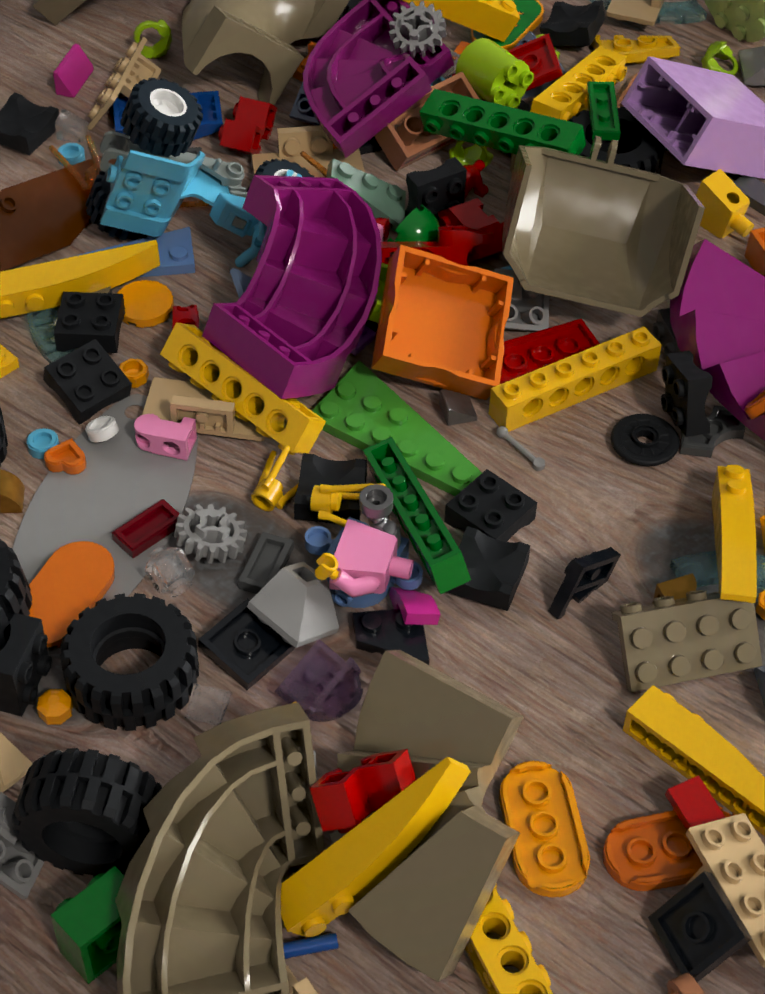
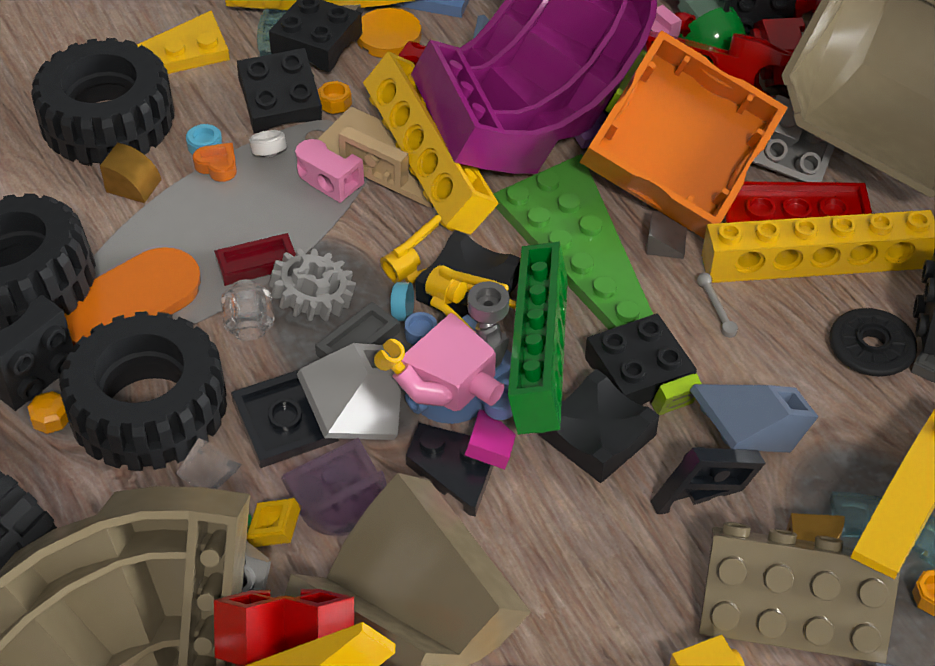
camera: 25 degrees right, 0 degrees up
none -> medium azure tile [391,282,414,321]
none -> lime tile [651,374,702,416]
none -> sand blue slope [690,384,818,453]

